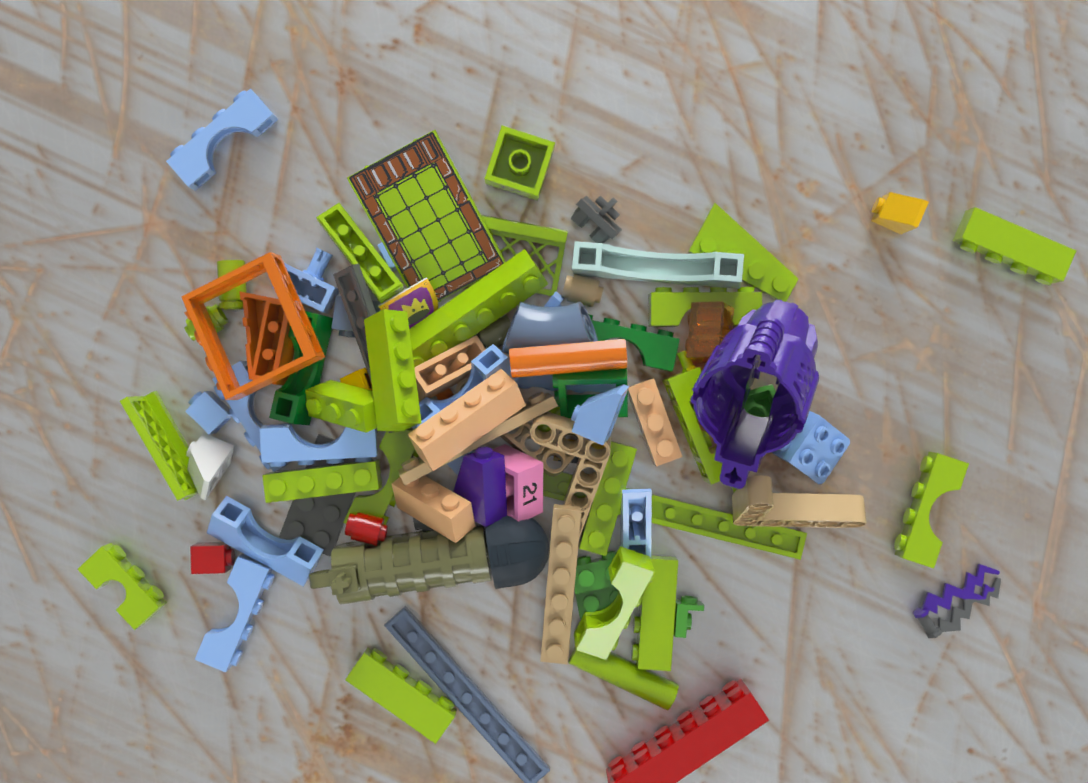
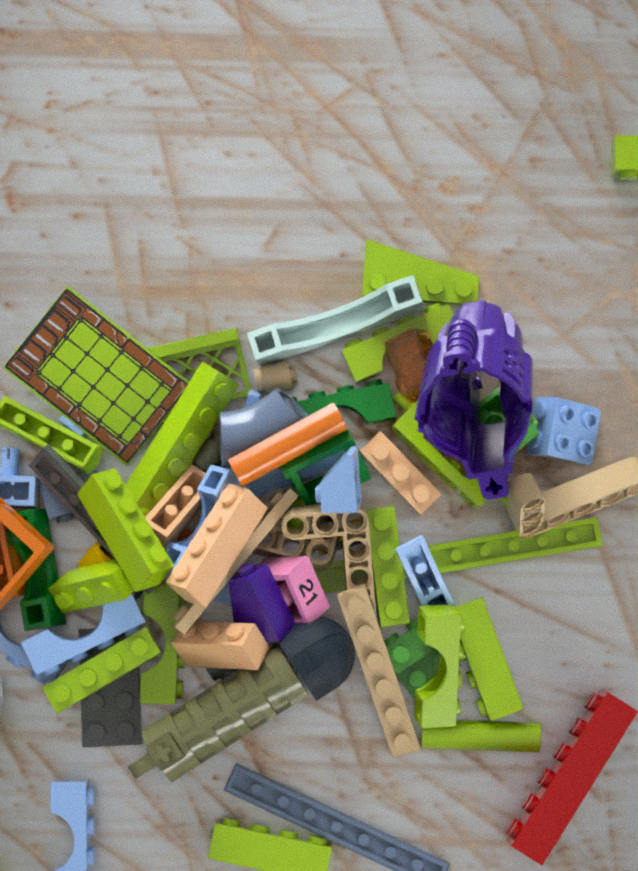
camera: 20 degrees left, 5 degrees down
red brick [190,542,235,574] -> none
light blue arch [207,496,324,587] -> none
red brick [345,512,388,546] -> none
shield [378,277,439,329] -> none
lime brick [484,125,555,201] -> none
dark grey hips [571,196,622,243] -> none
bright green bracket [674,595,705,638] -> none
yellow slope [871,192,929,234] -> none

